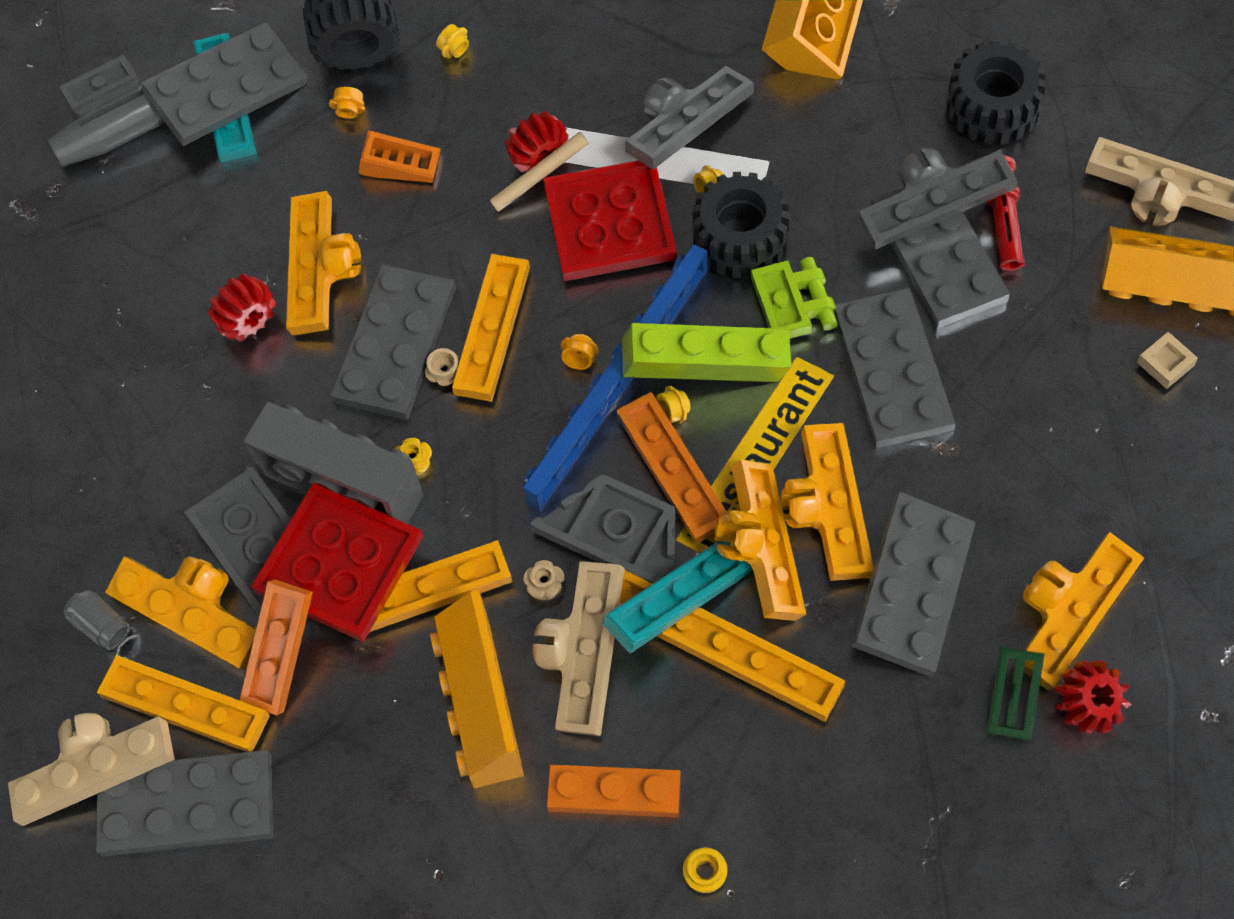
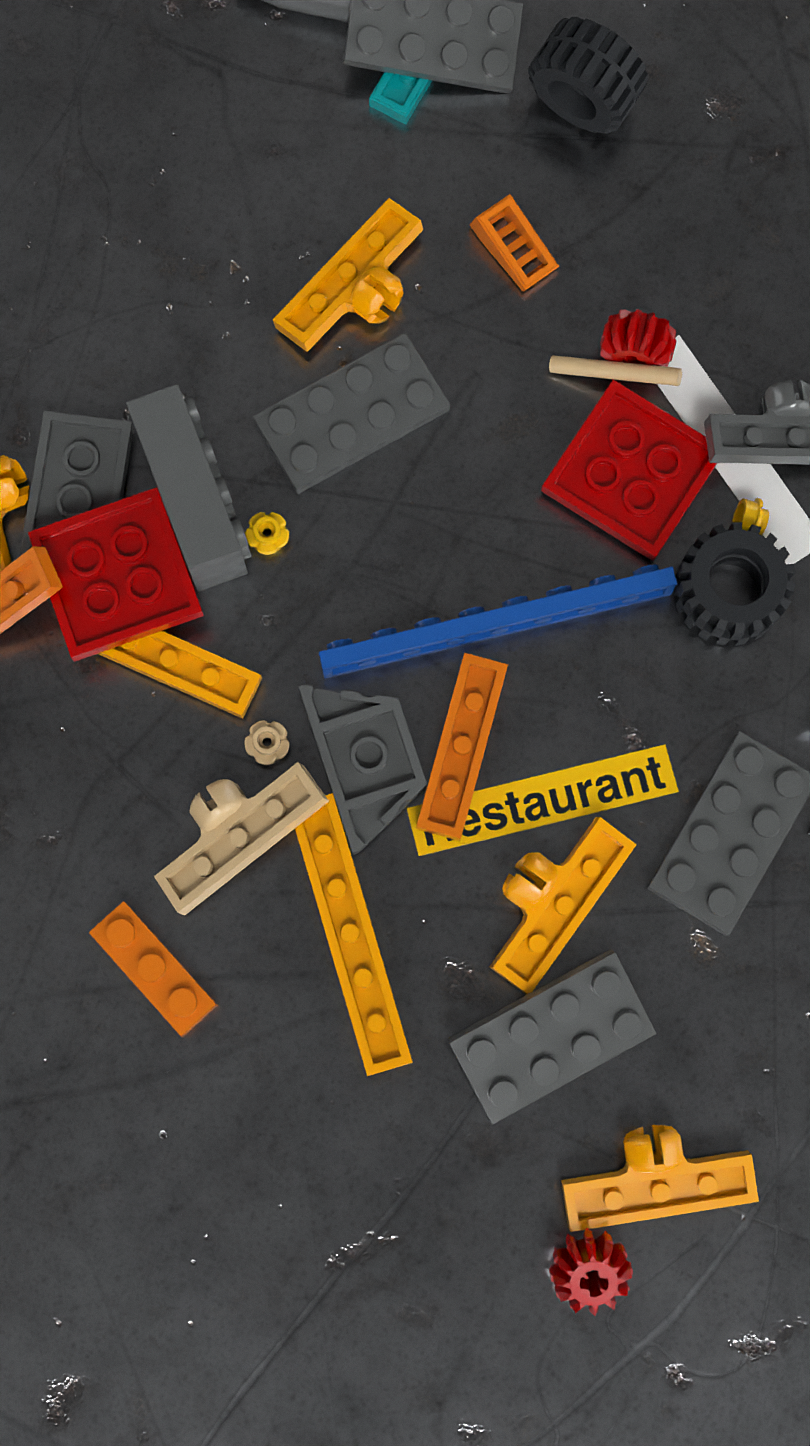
camera: 35 degrees right, 15 degrees up
red gear [207,273,277,342] -> none
light orange plate [329,87,365,119] -> none
tan plate [425,348,460,386] -> none
light orange slope [430,589,524,788] -> none
yellow plate [436,24,469,59] -> none
light orange plate [452,254,530,402] -> none
light orange plate [561,334,599,370] -> none
teal tile [602,541,752,654] -> none
lime brick [622,323,792,382] -> none
yellow plate [656,386,691,424] -> none
yellow plate [683,847,727,893] -> none
light orange plate [714,459,807,621] -> none
lime plate [751,257,838,339] -> none
dark green tile [987,646,1045,740] -> none

